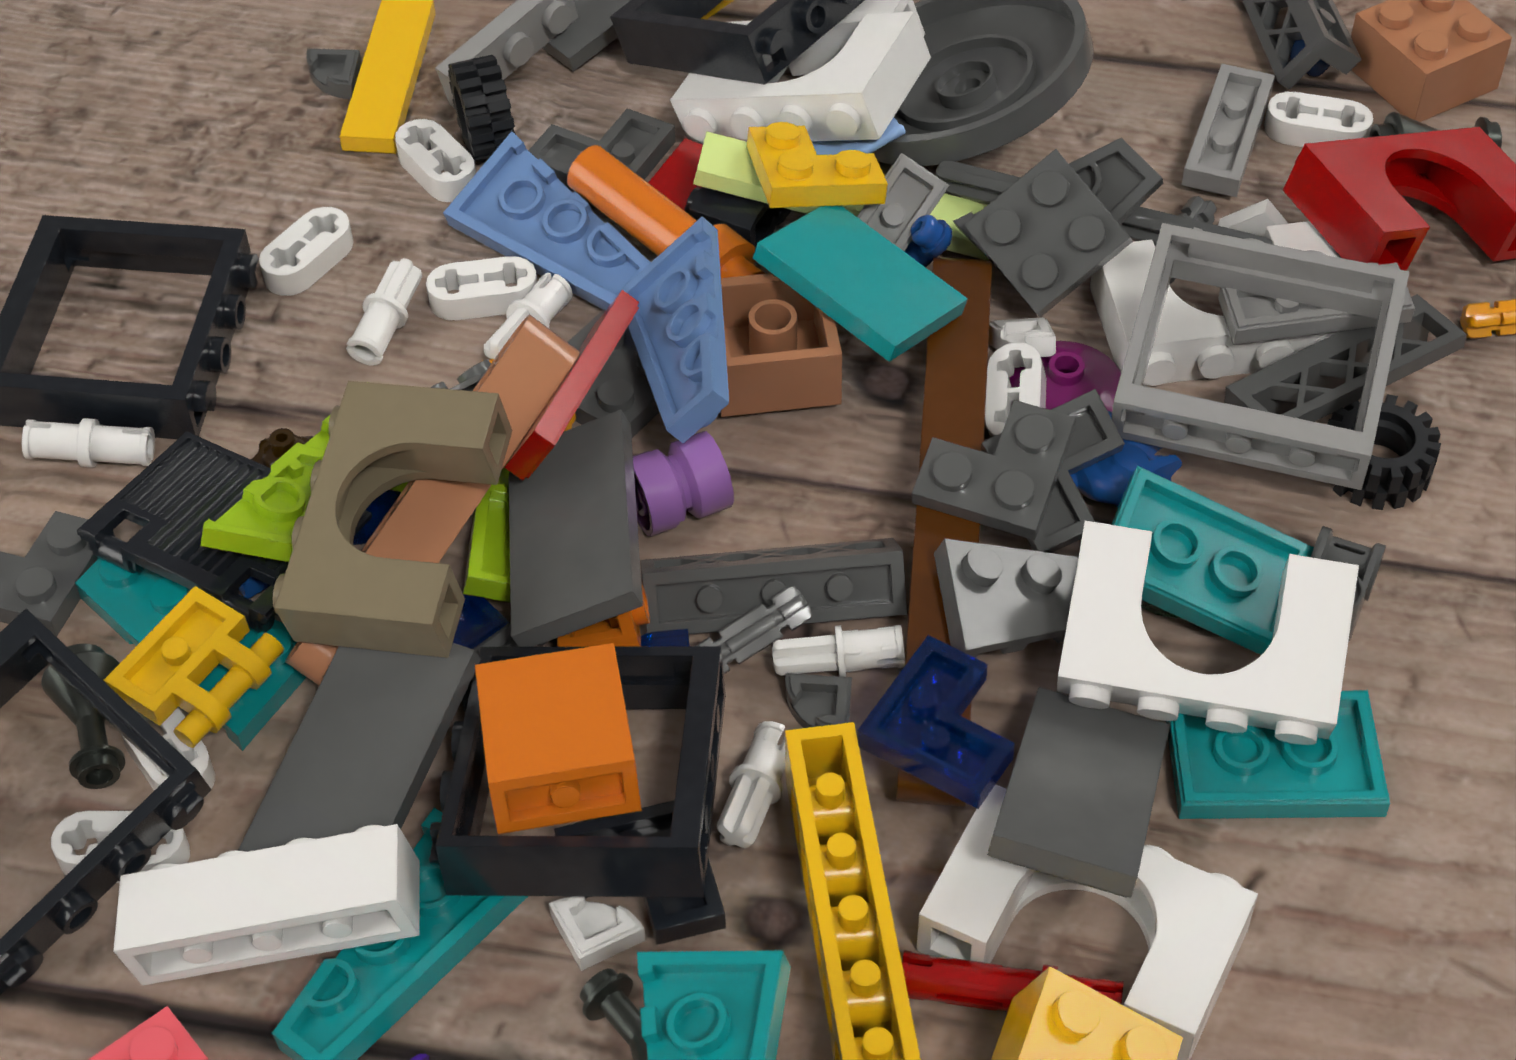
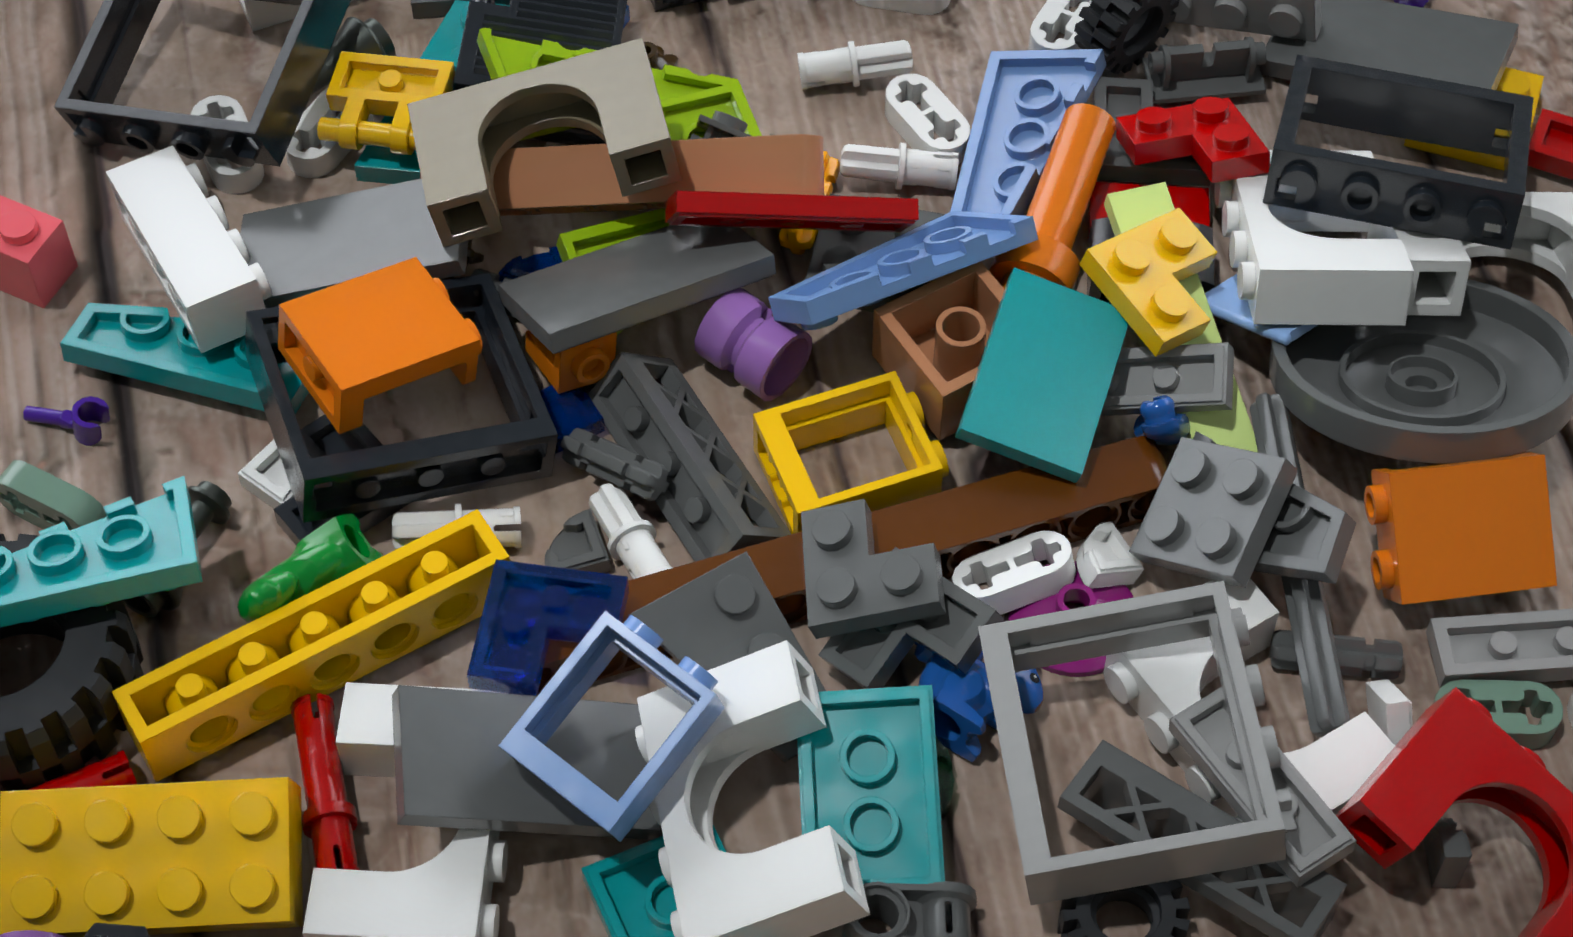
camera: 65 degrees right, 5 degrees up
none -> green animal [237,514,382,623]
none -> medium blue window [498,611,725,842]
none -> yellow window [753,371,949,534]
none -> red plate [1116,97,1270,183]
none -> dark grey hinge [1142,37,1266,104]
none -> orange panel [1364,451,1557,605]
none -> sand green beam [1432,679,1563,750]

